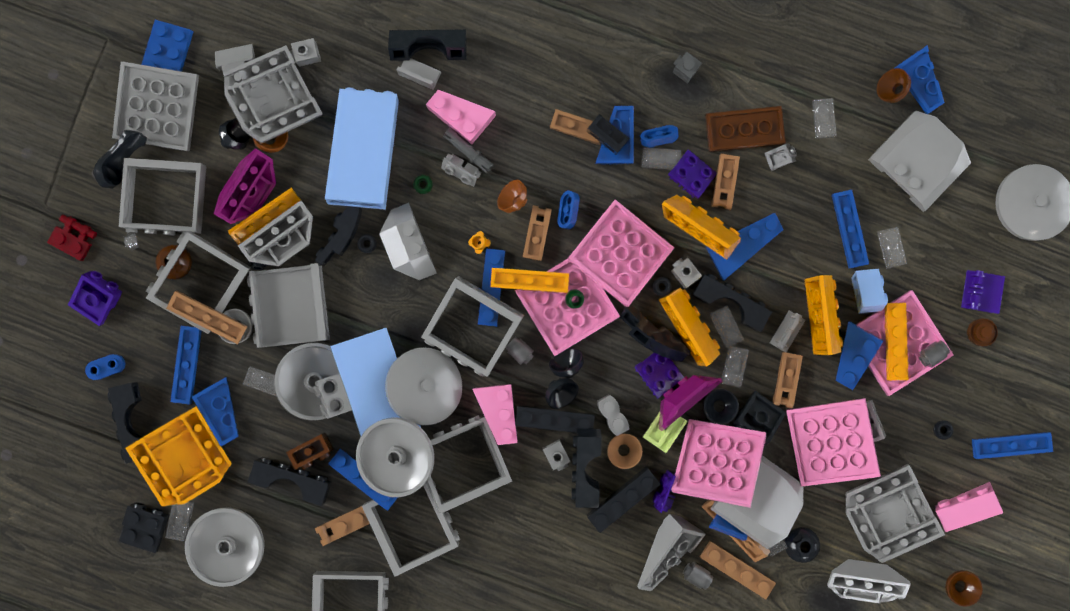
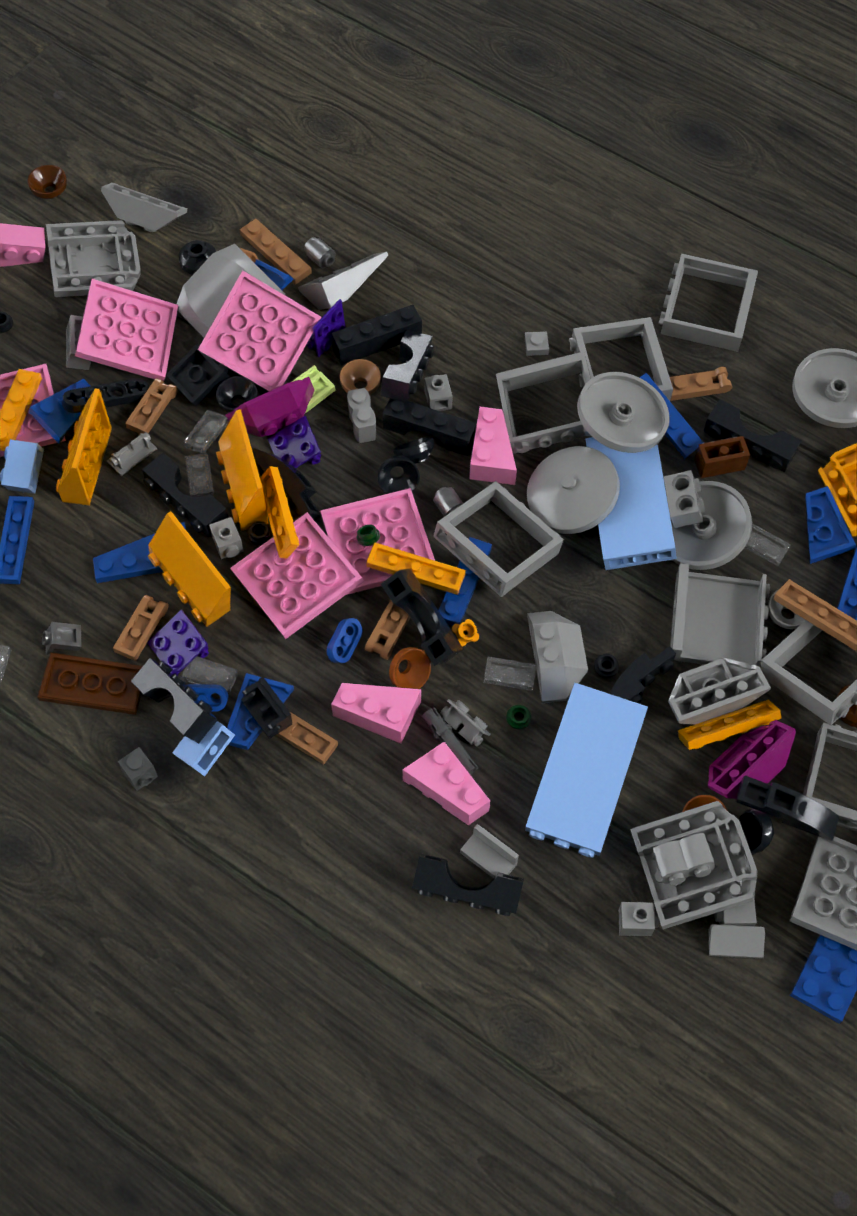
camera: 165 degrees left, 25 degrees down
none -> black beam [62,379,149,413]
none -> arch [131,658,218,744]
none -> light blue brick [173,721,235,776]
none -> light orange plate [260,466,299,558]
none -> bright pink wedge [331,683,421,744]
none -> black arch [381,568,464,666]
none -> clear plate [484,657,537,691]
none -> light grey plate [525,331,549,356]
none -> light grey brick [653,833,715,885]
none -> black slope [735,776,839,841]

